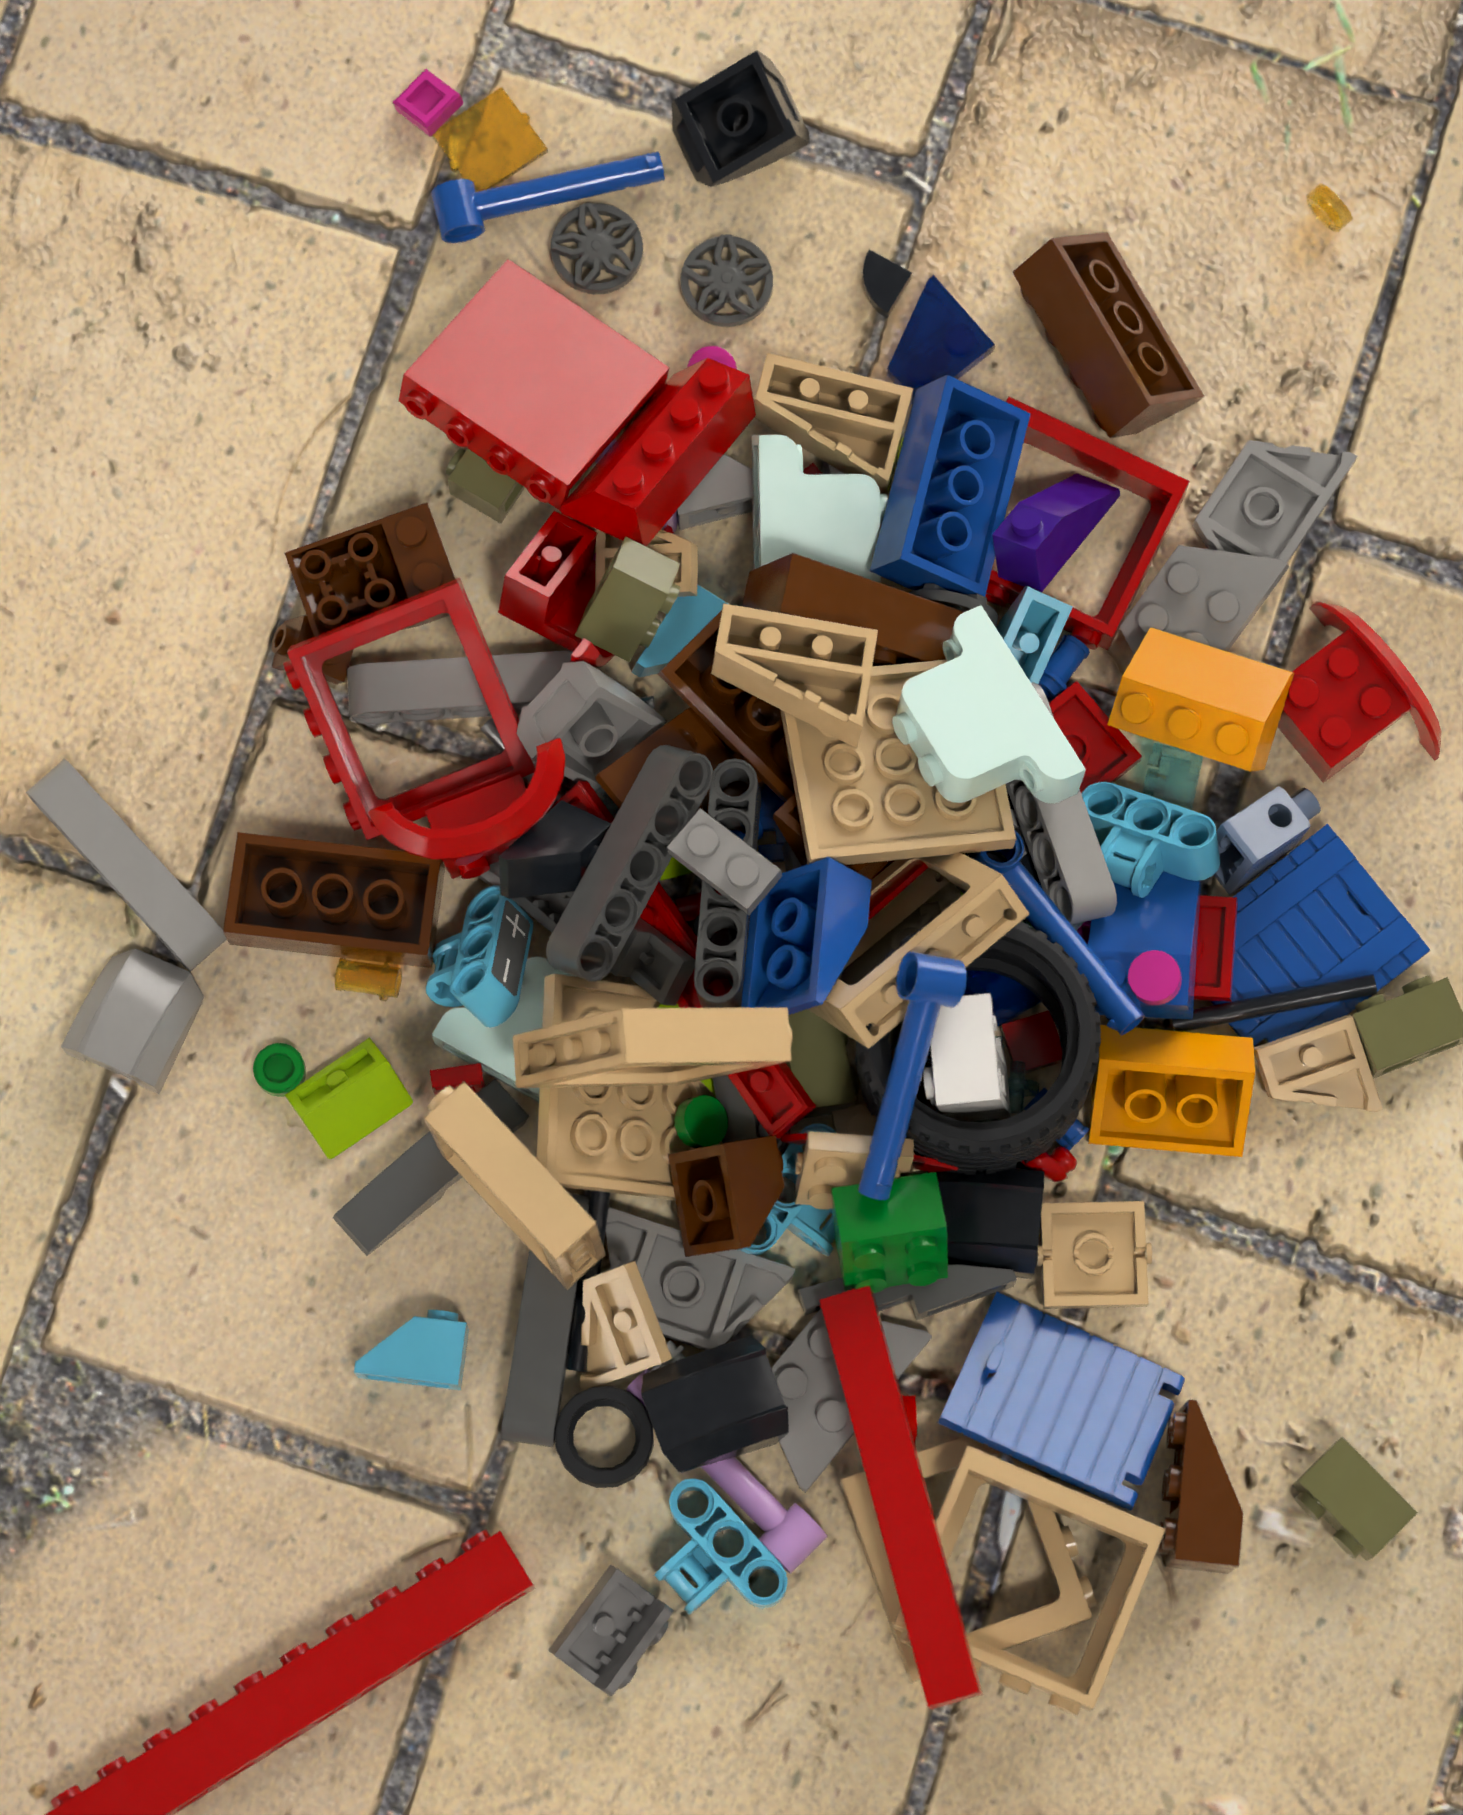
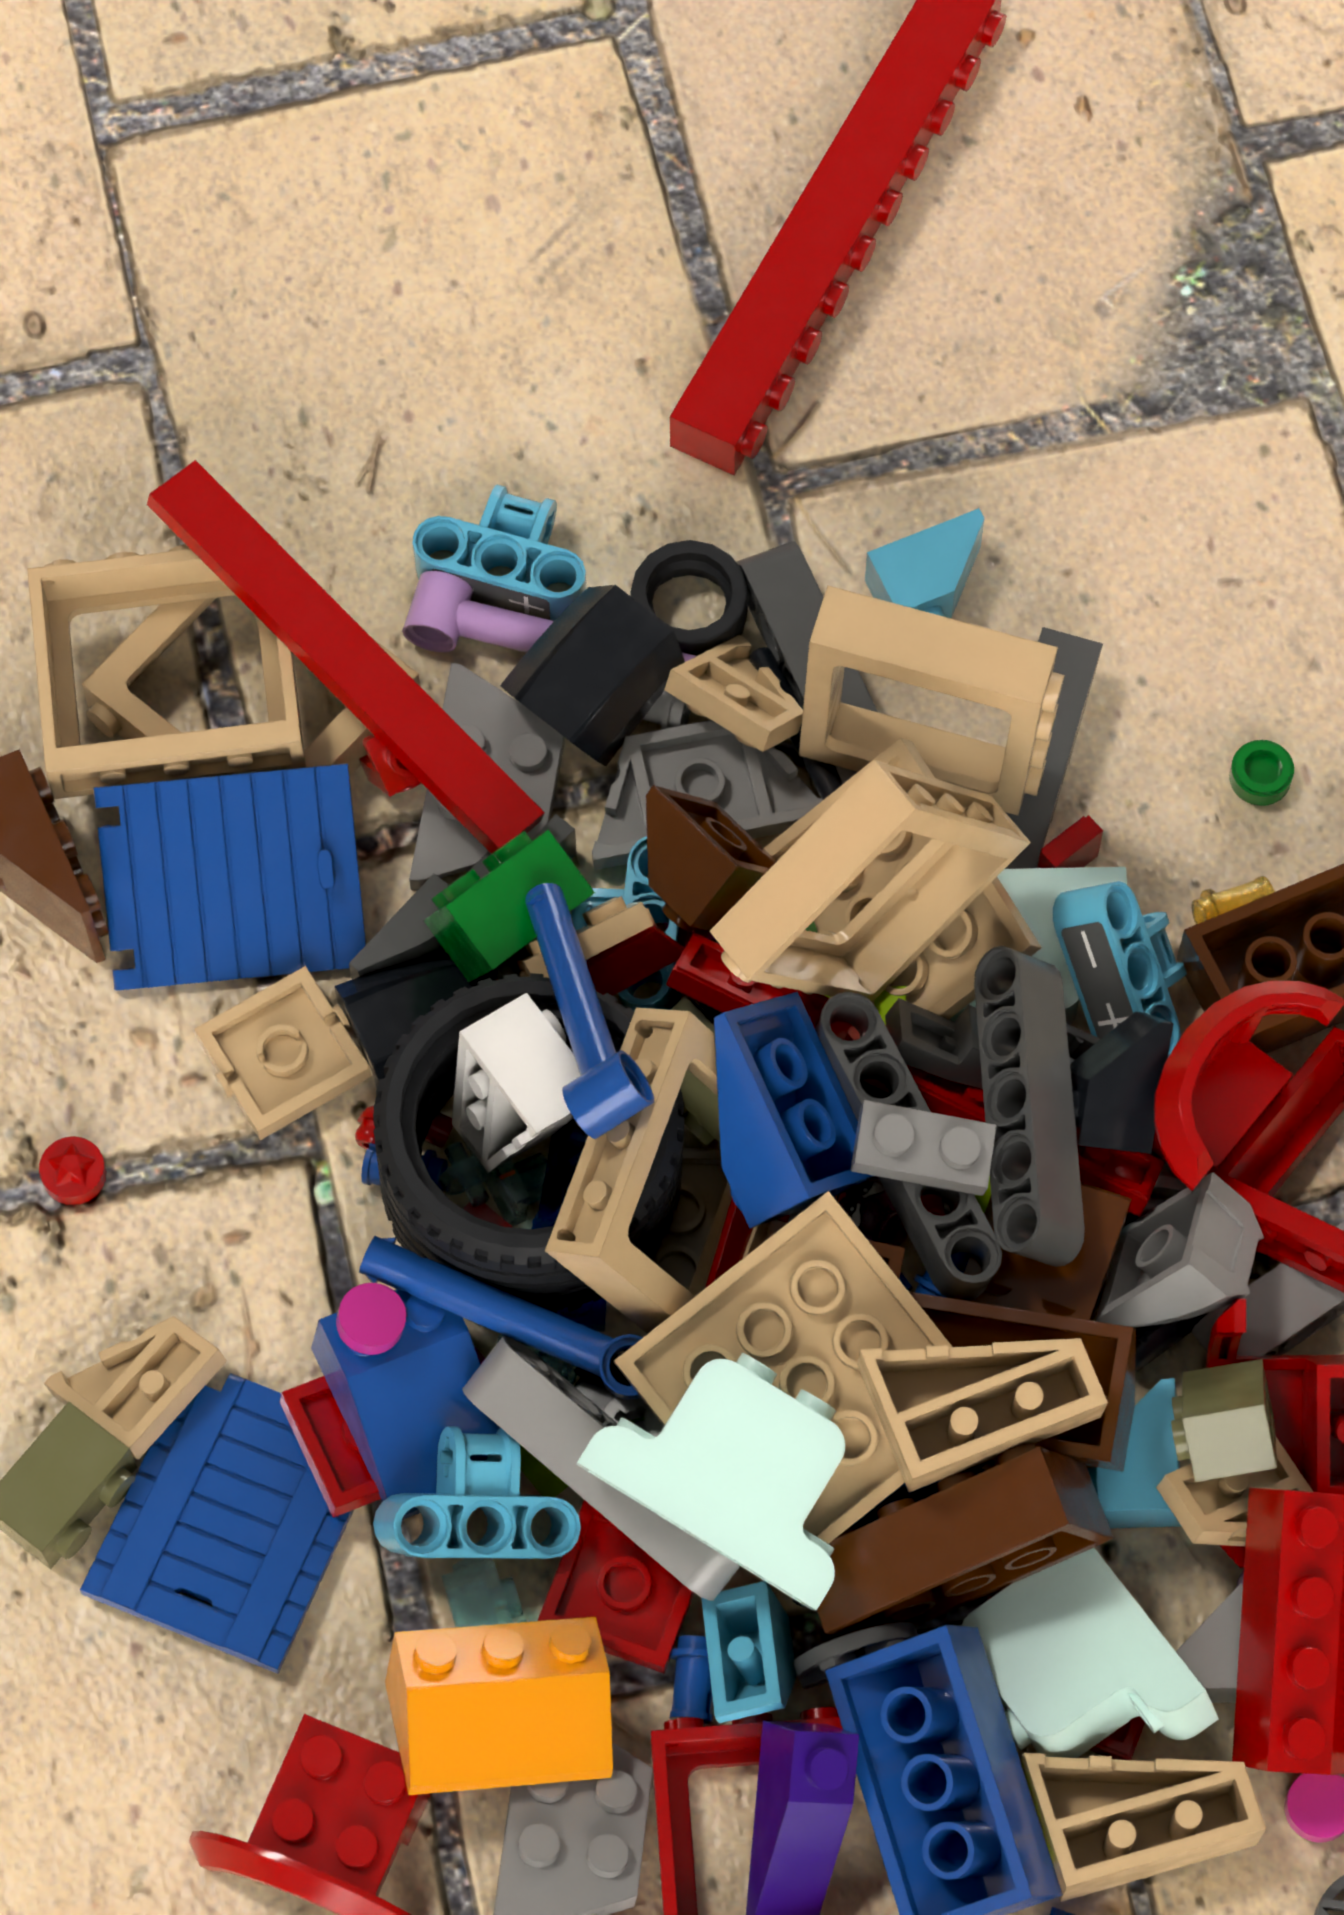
camera: 150 degrees right, 10 degrees down
lime panel [285,1037,413,1159] -> none
flat silver bracket [548,1564,673,1696] -> none
light orange slope [1088,1025,1255,1157] -> none
black bar [1172,974,1377,1032] -> none
sand blue torso [1214,786,1321,895] -> none
none -> red tile [39,1136,107,1205]

